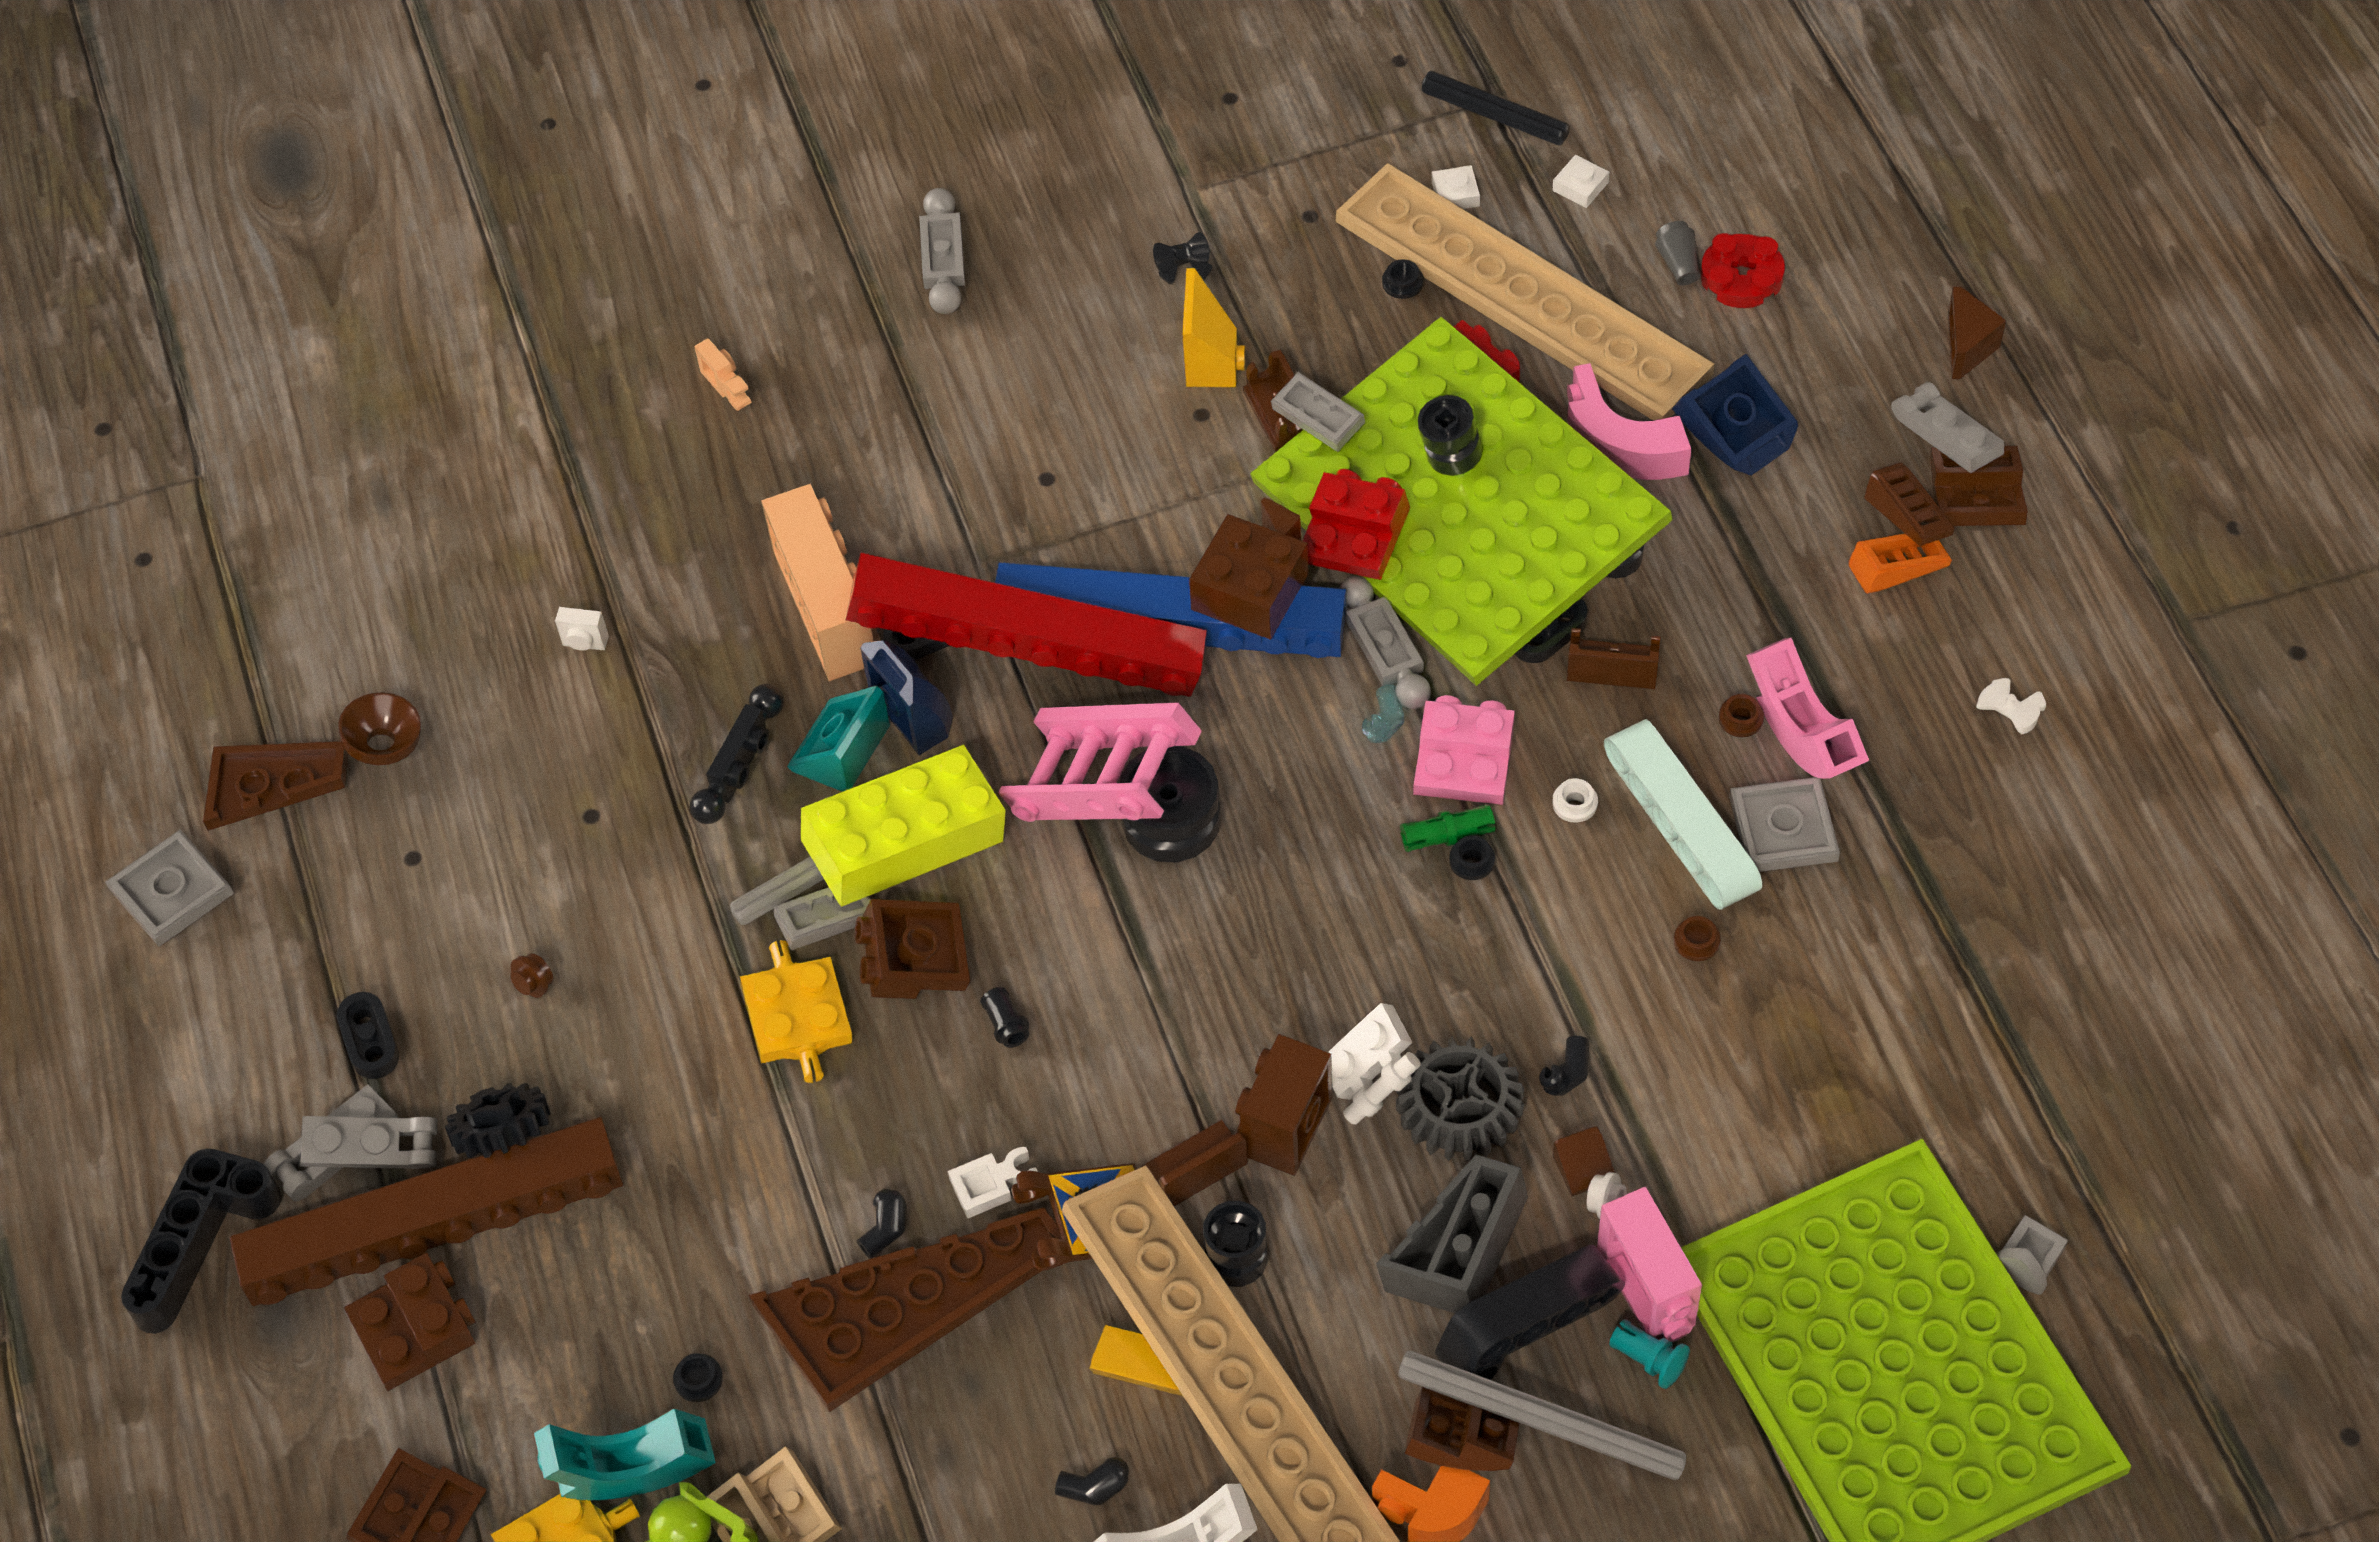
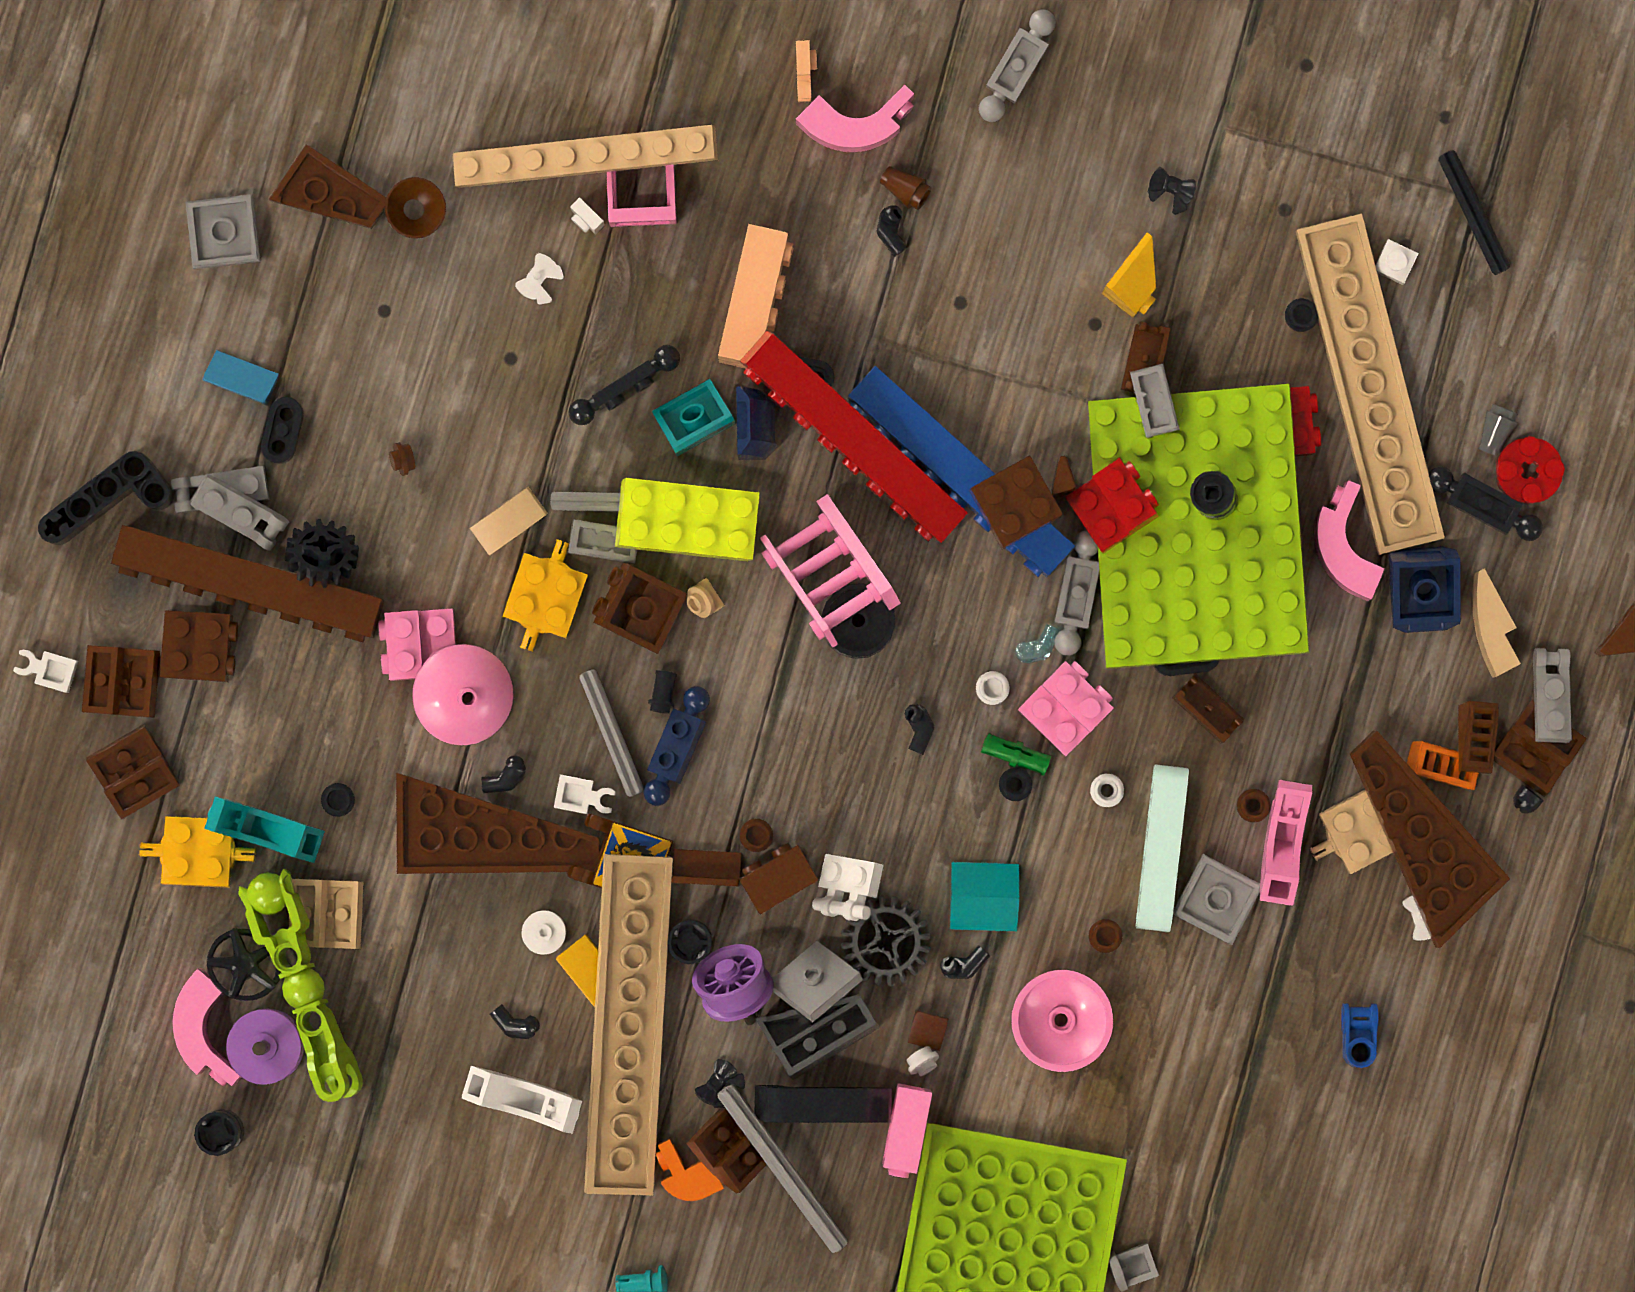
camera: 30 degrees right, 30 degrees up
white plate [1553,154,1610,208] -> none
teal pin [1609,1319,1690,1389] -> none
none -> white plate [13,650,78,693]
none -> reddish brown slope [82,645,160,718]
none -> dark azure slope [202,350,279,405]
none -> bright pink plate [378,608,456,681]
none -> bright pink dish [412,644,513,745]
none -> tan plate [453,125,718,188]
none -> tan slope [470,486,548,555]
none -> white piece [515,253,564,305]
none -> white wheel [522,910,566,955]
none -> light grey axle [579,669,644,797]
none -> bright pink window [607,165,677,227]
none -> dark blue plate [644,686,710,806]
none -> tan plate [687,578,725,618]
none -> medium lavender wheel [692,944,774,1025]
none -> black piece [695,1059,745,1108]
none -> reddish brown plate [740,819,773,852]
none -> light grey plate [772,941,862,1022]
none -> bright pink arch [796,85,914,152]
none -> black arm [876,205,907,257]
none -> reddish brown cone [880,166,932,210]
none -> black arm [904,704,934,755]
none -> teal slope [950,862,1019,931]
none -> white plate [976,671,1010,705]
none -> bright pink dish [1011,970,1113,1072]
none -> tan plate [1310,790,1393,874]
none -> blue piece [1341,1003,1378,1068]
none -> reddish brown wing [1350,731,1510,948]
none -> black plate [1429,467,1543,541]
none -> tan slope [1472,568,1521,678]
none -> black hinge [1513,784,1543,813]

